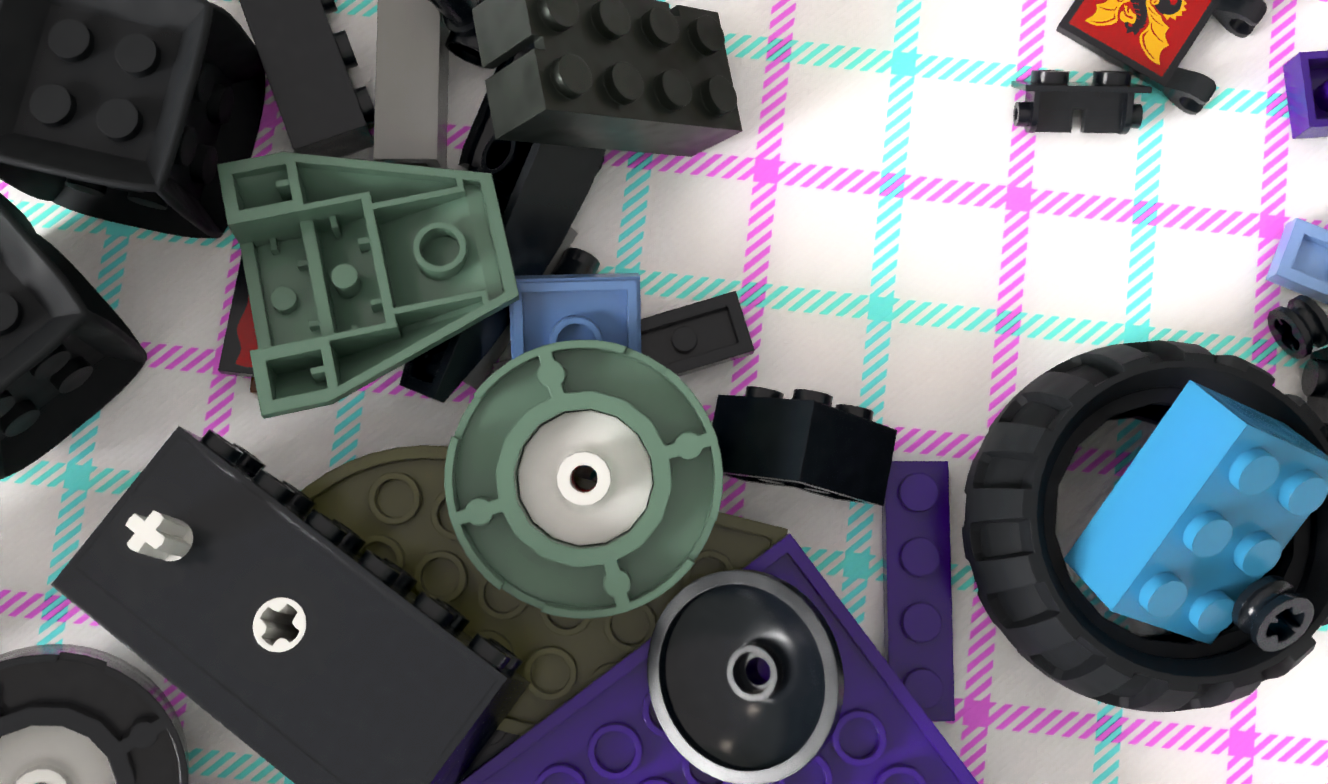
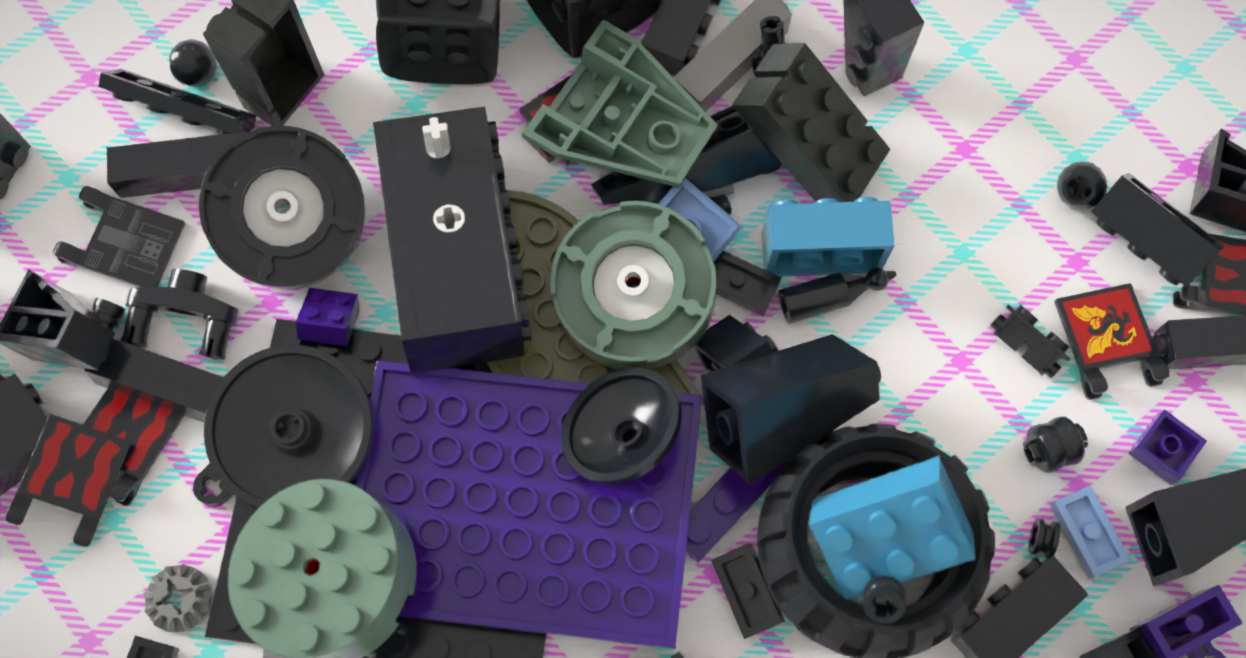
camera: 45 degrees right, 10 degrees down
none -> black slope [701,334,881,483]
none -> black plate [711,543,786,639]
none -> dark azure brick [761,197,895,277]
none -> black wheel [778,267,897,324]
none -> black piece [1023,416,1088,473]

